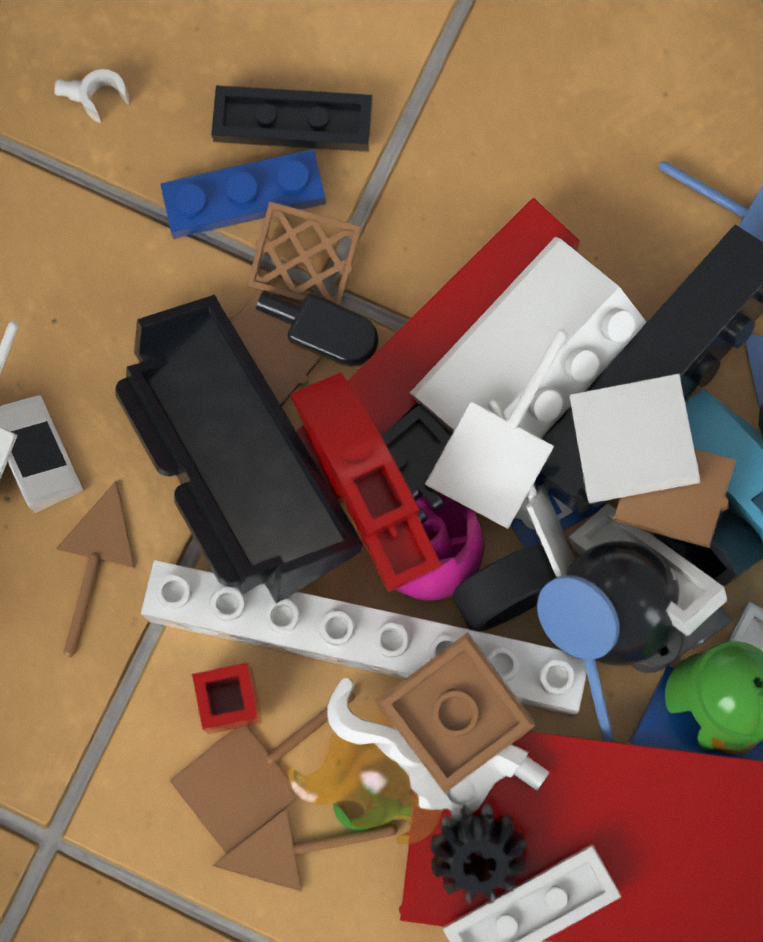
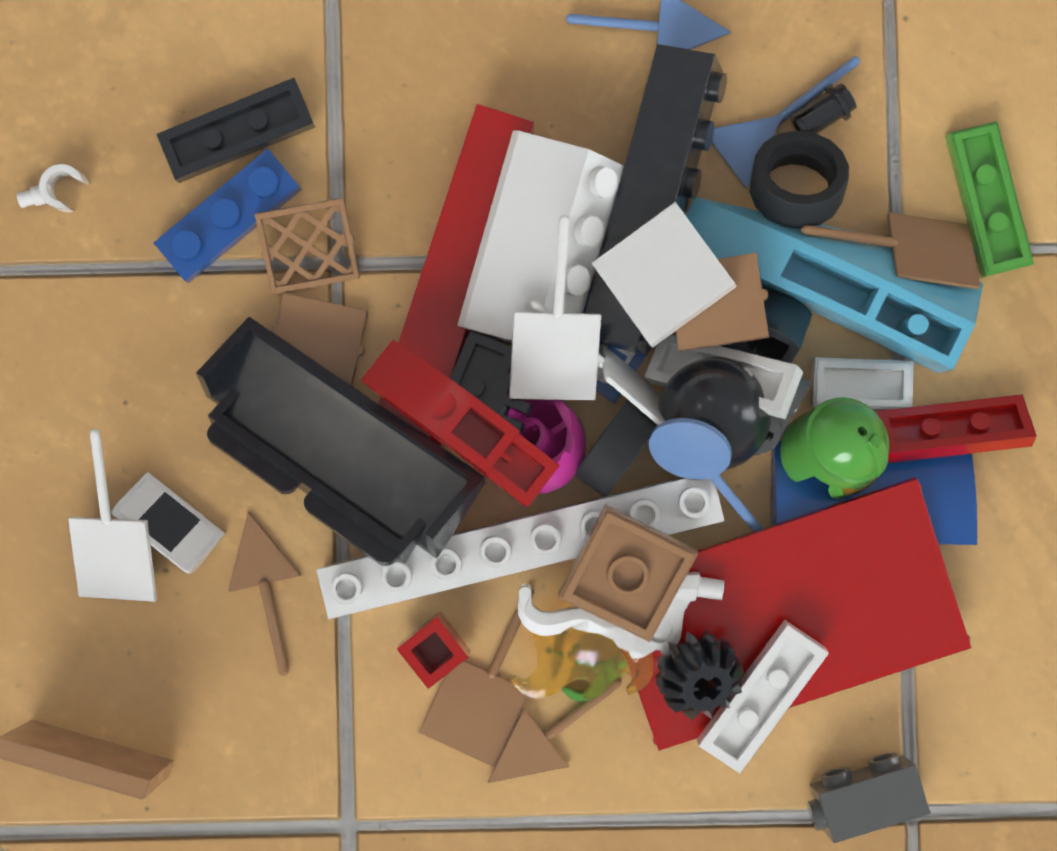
camera: 35 degrees left, 10 degrees up
black piece [256,290,379,367] -> none

